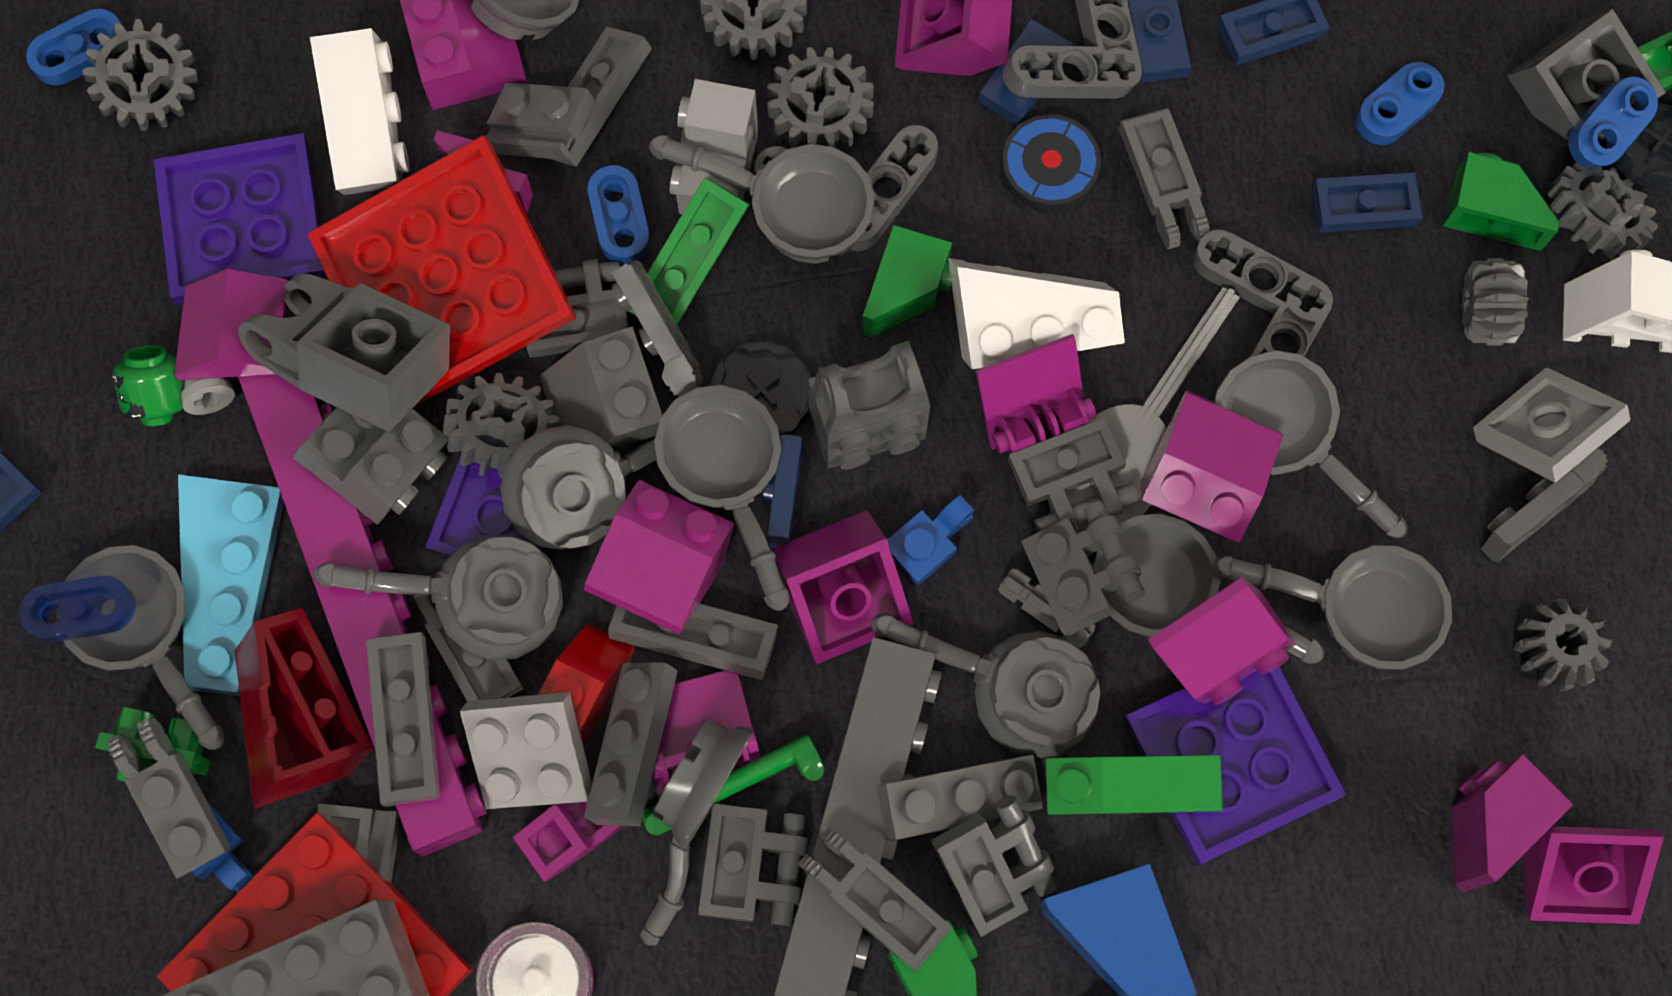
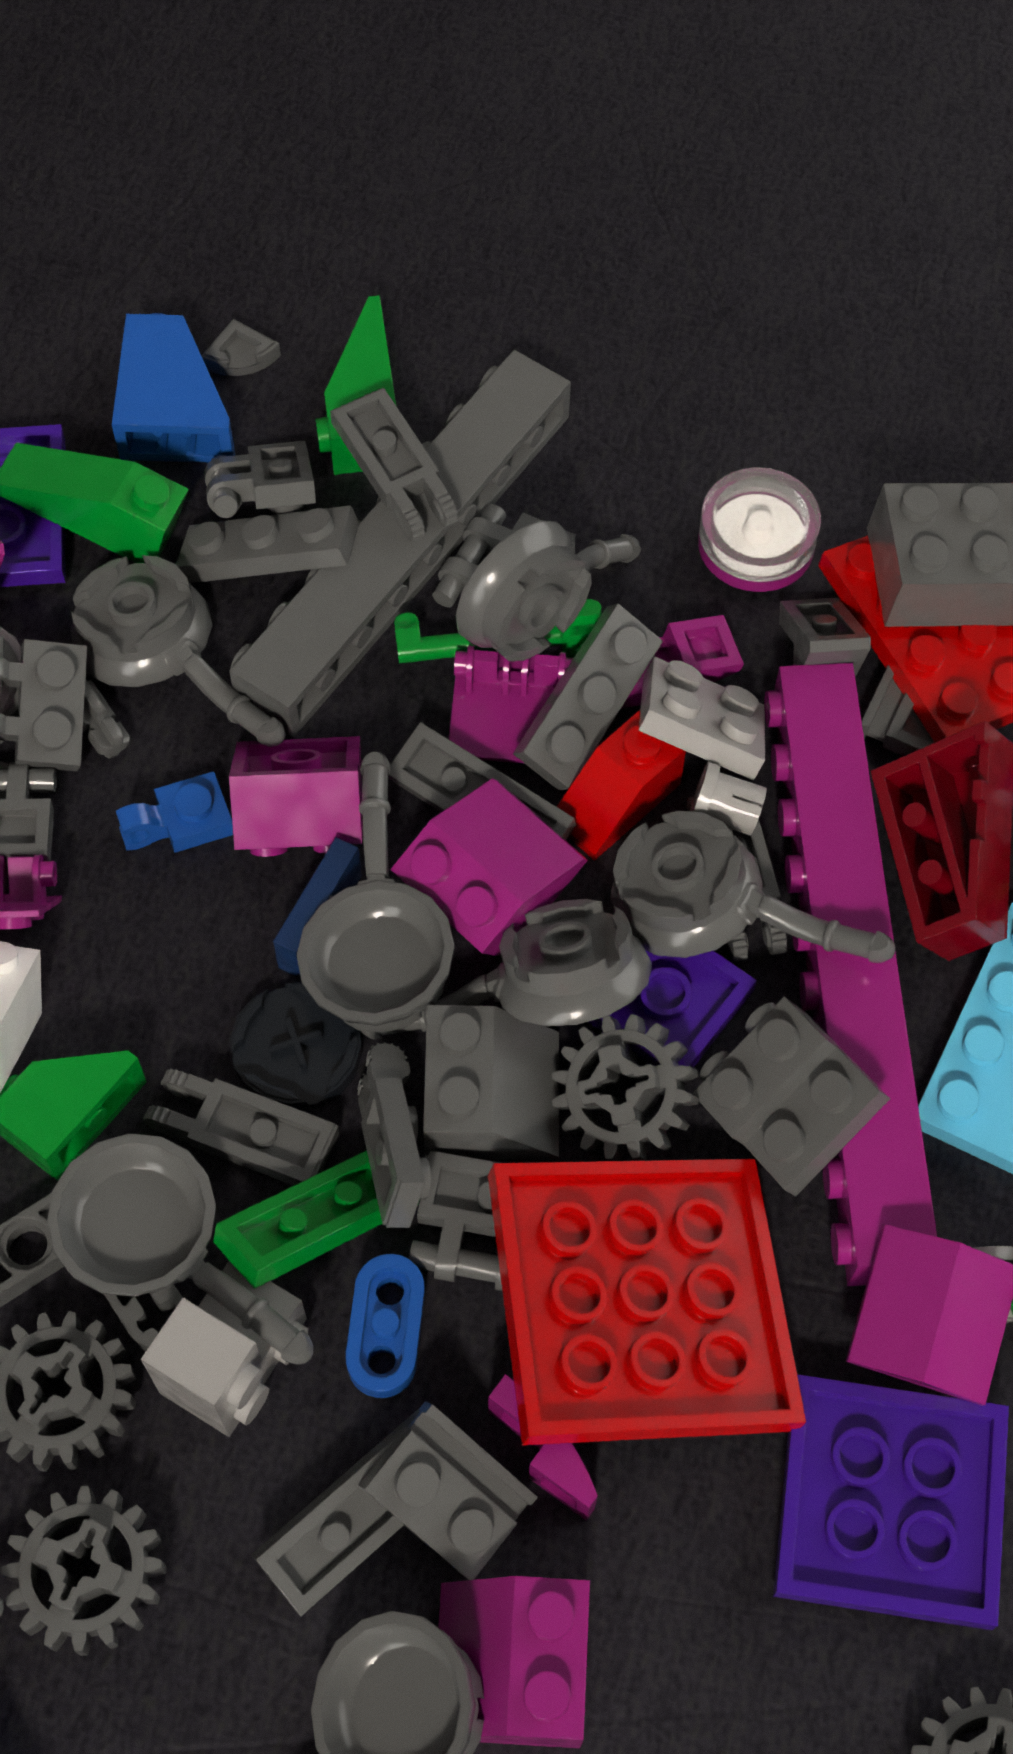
camera: 160 degrees left, 10 degrees down
dark grey brick [238,273,450,432] -> none
white wedge [310,28,410,195] -> none
dark grey plate [366,632,441,807] -> none
dark grey brick [808,341,931,470] -> none
none -> dark grey hinge [143,1068,340,1186]
none -> light grey bush [690,762,767,836]
none -> dark grey slope [779,598,871,677]

